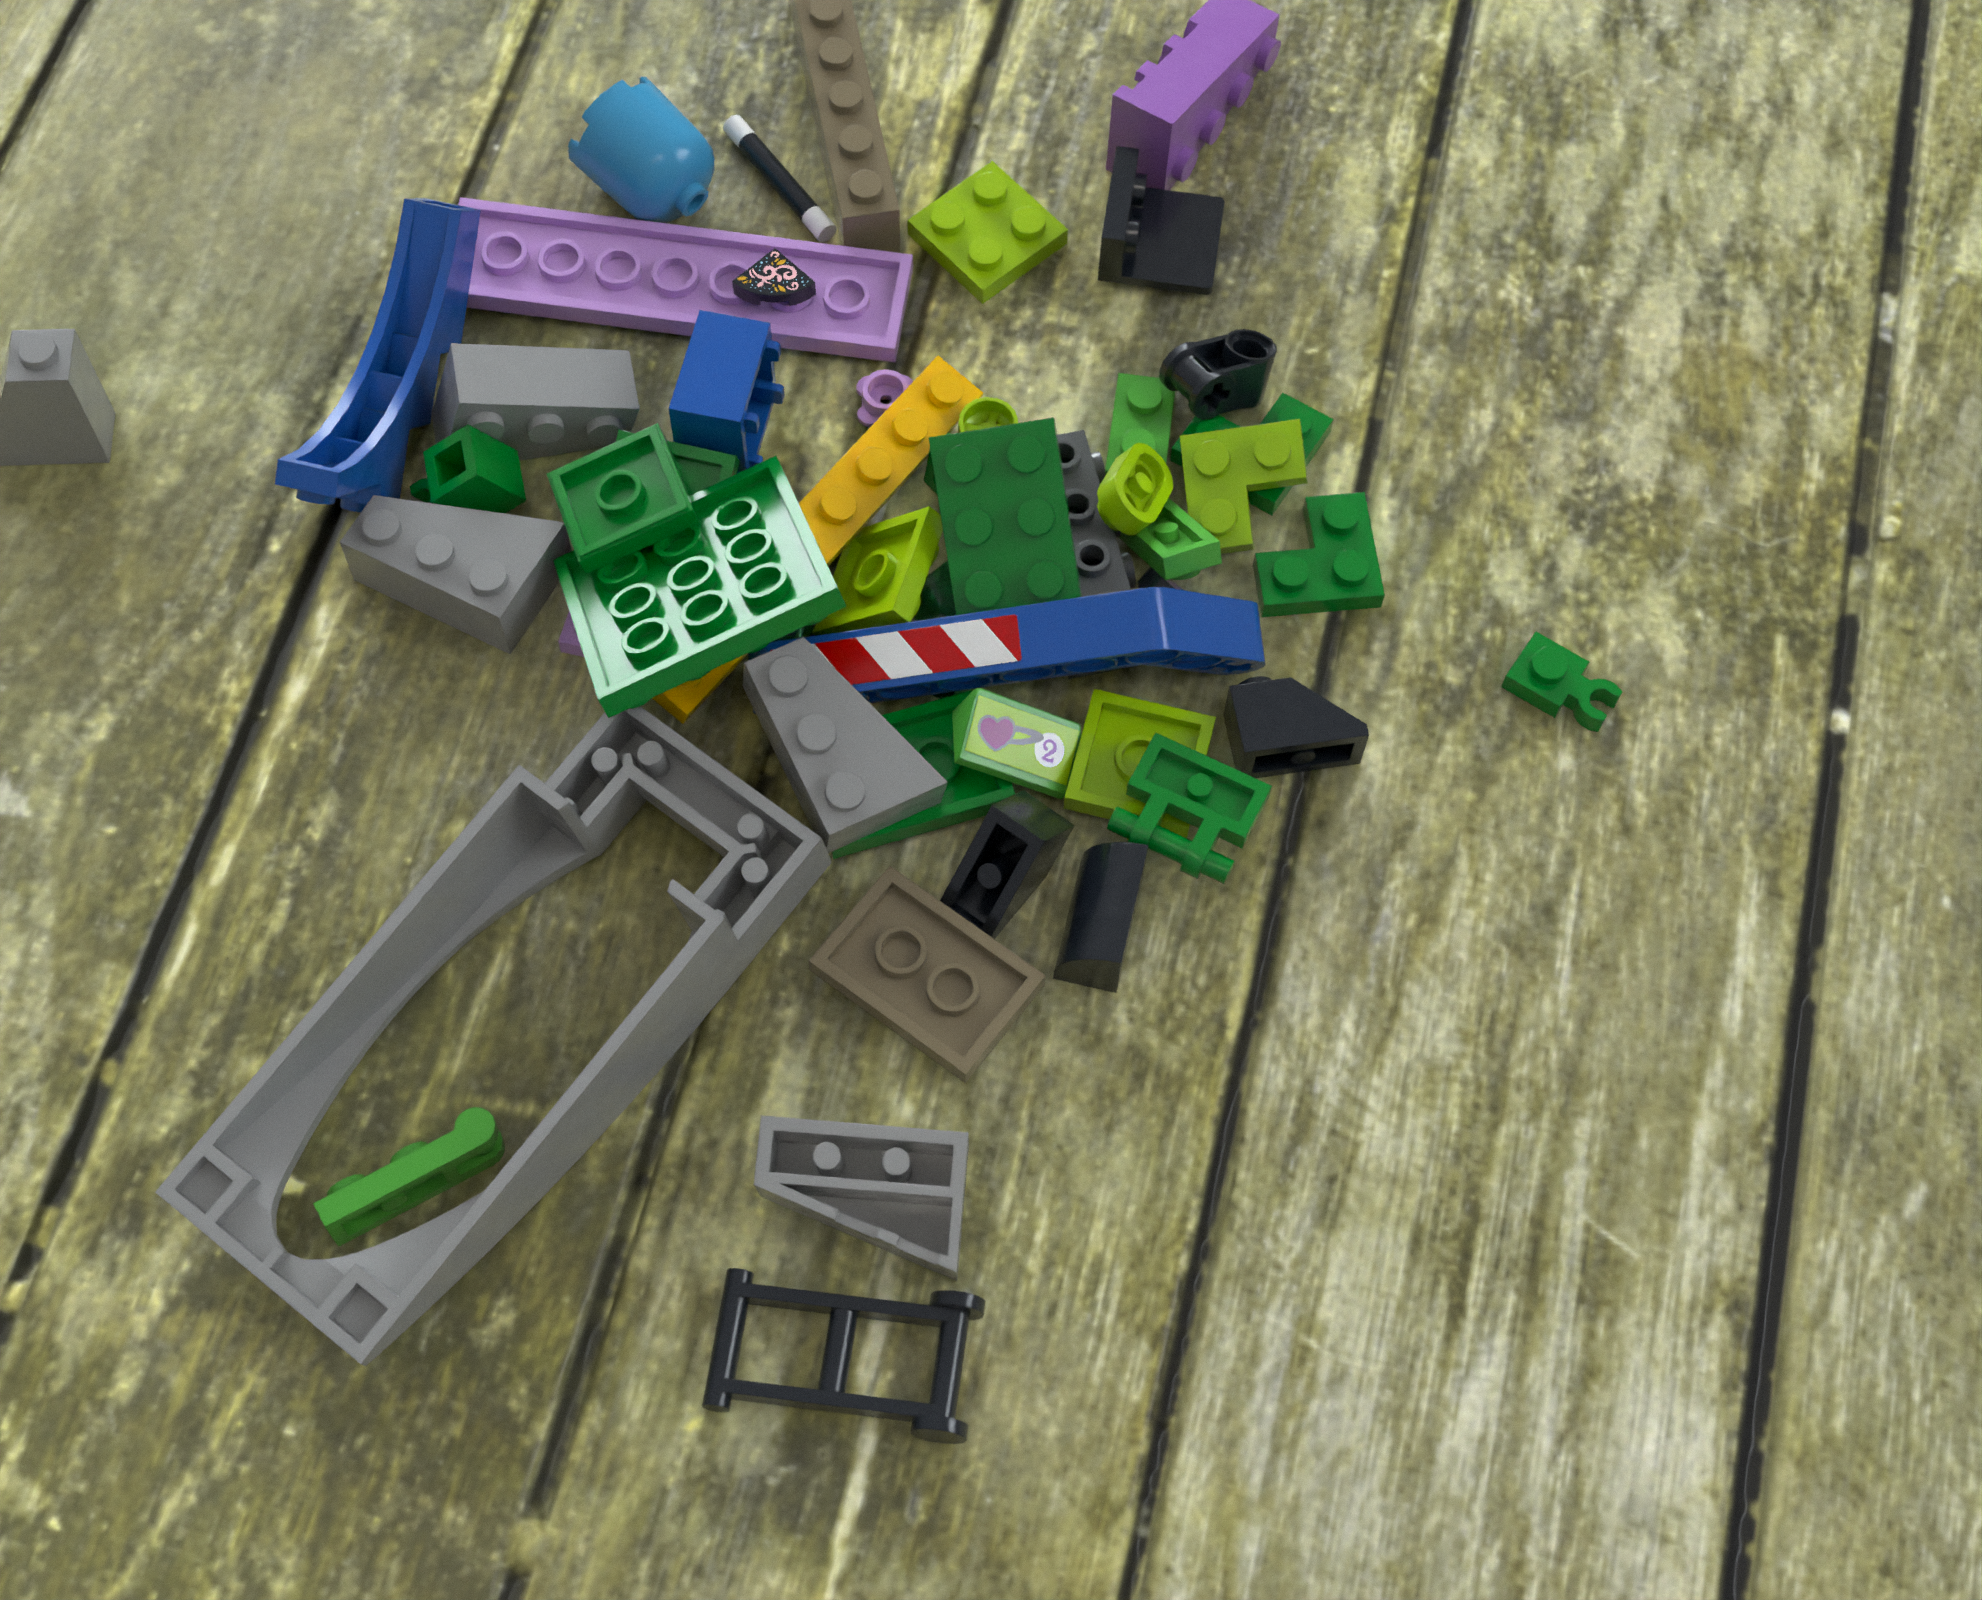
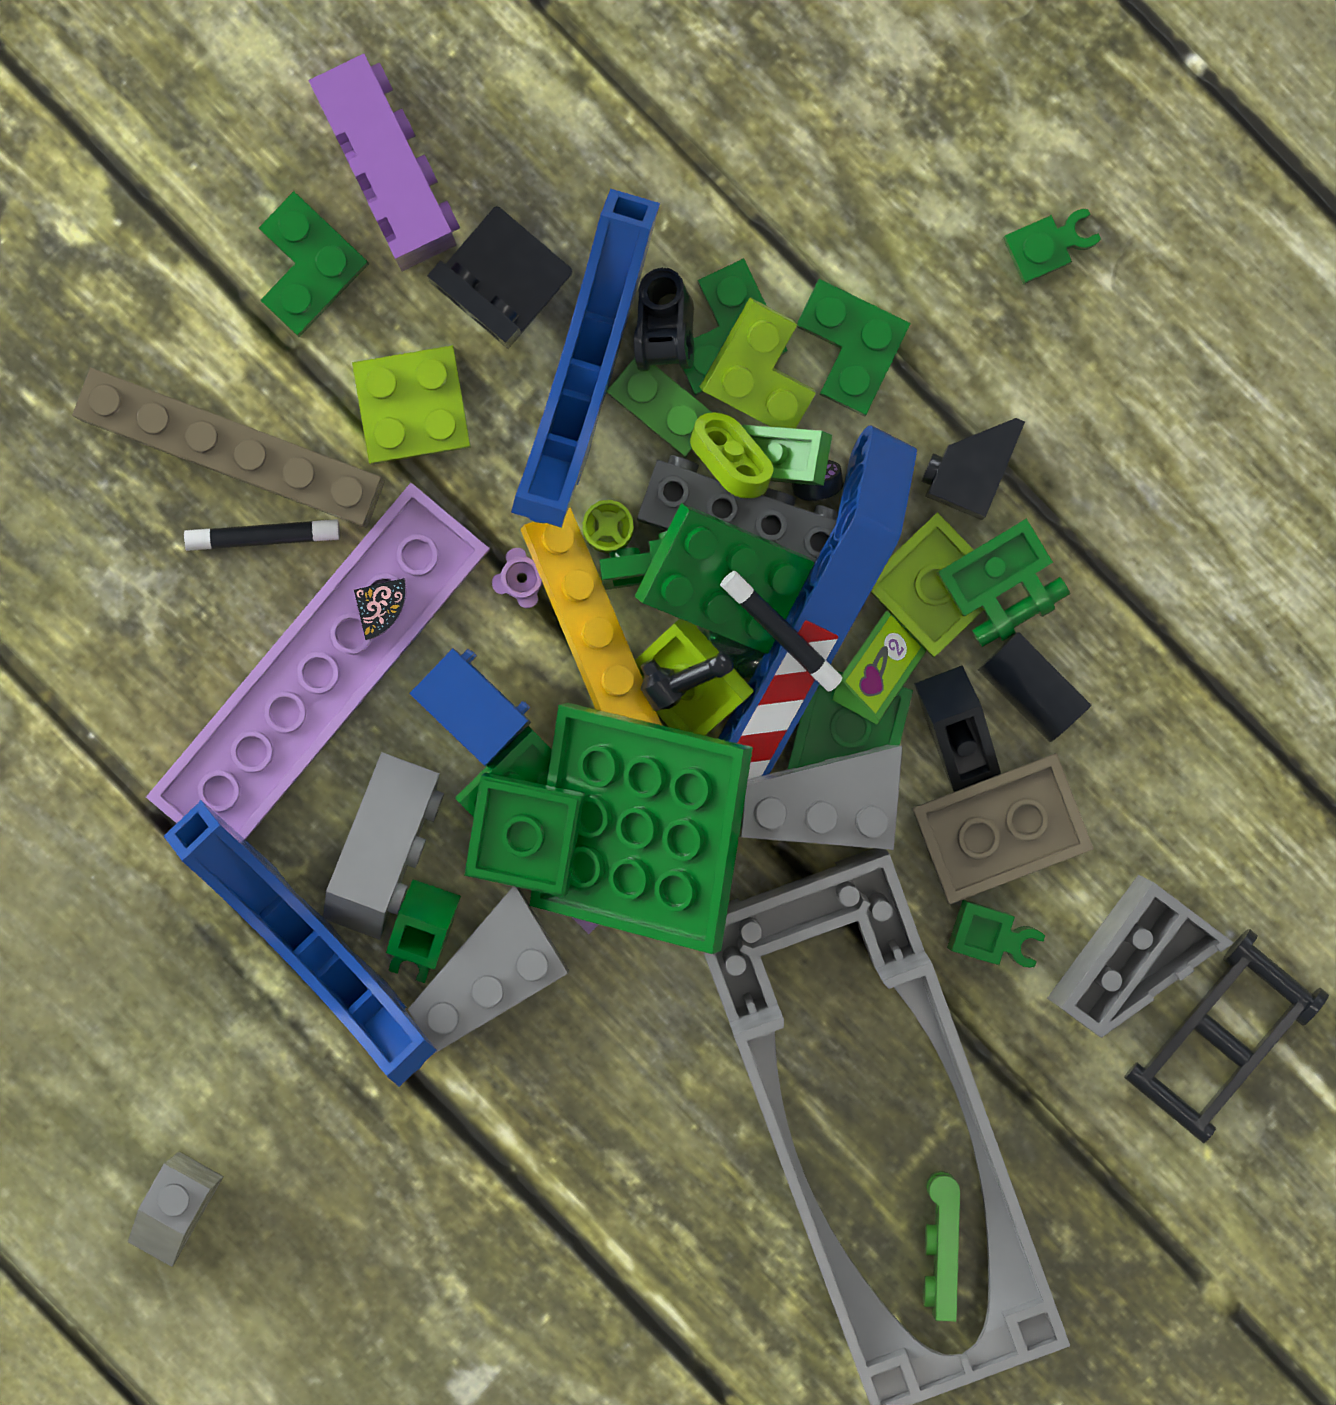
camera: 60 degrees left, 25 degrees up
dark azure cylinder [568,76,715,223] -> none
none -> green plate [259,191,369,337]
none -> blue arch [511,188,660,528]
none -> black piece [641,651,734,711]
none -> black bar [720,571,843,692]
none -> green plate [947,899,1045,968]

